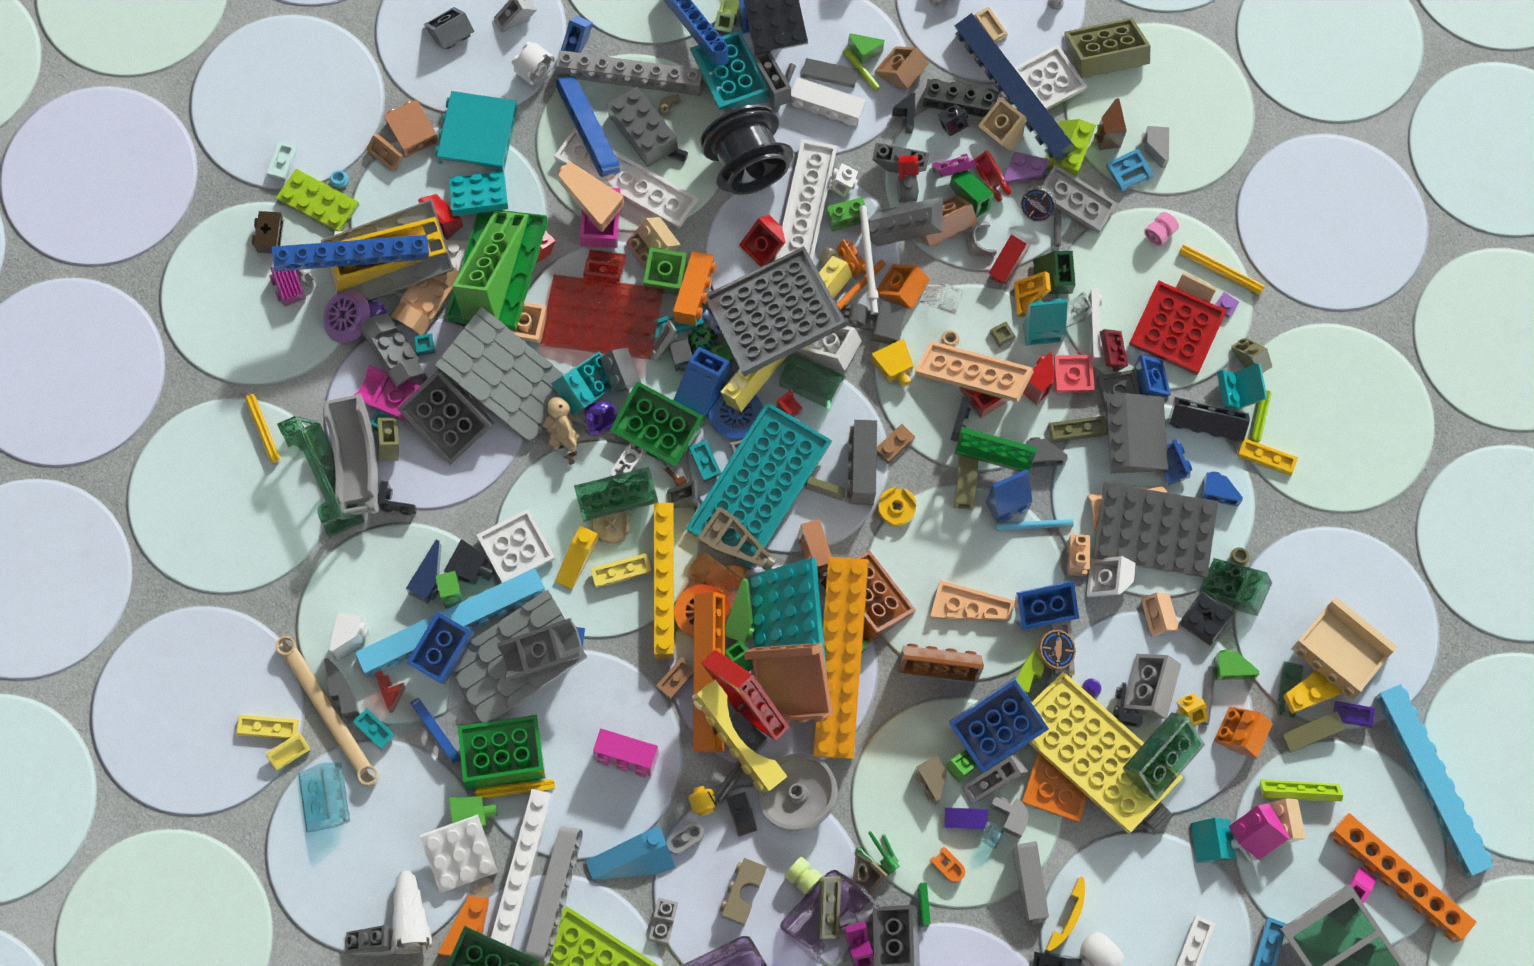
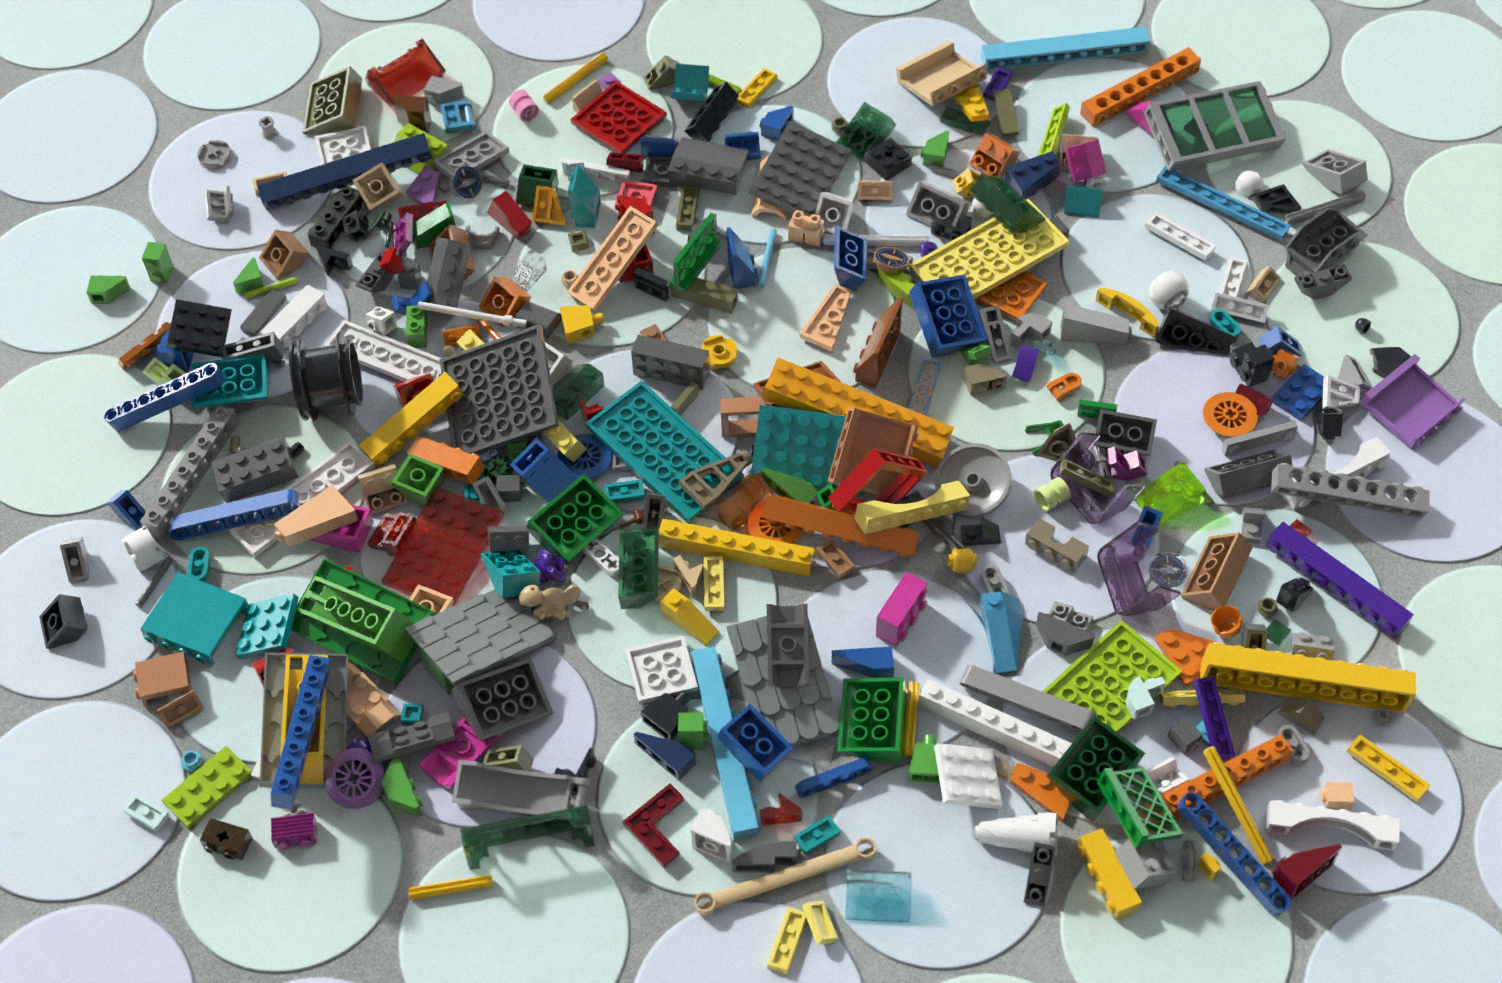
camera: 70 degrees left, 15 degrees down
none -> dark grey bar [135,557,173,608]
none -> teal plate [187,546,211,582]
none -> yellow brick [359,372,464,467]
none -> dark green plant [363,210,394,248]
none -> clear red windscreen [365,38,446,107]
none -> bright green slope [381,756,423,817]
none -> blue bracket [391,281,432,316]
none -> dark red plate [622,783,684,868]
none -> tan slope [673,555,704,598]
none -> white axle [823,235,929,246]
none -> blue slope [831,646,894,678]
none -> medium blue tile [908,359,941,416]
none -> dark blue wedge [1005,151,1061,203]
none -> dark grey slope [1036,612,1095,656]

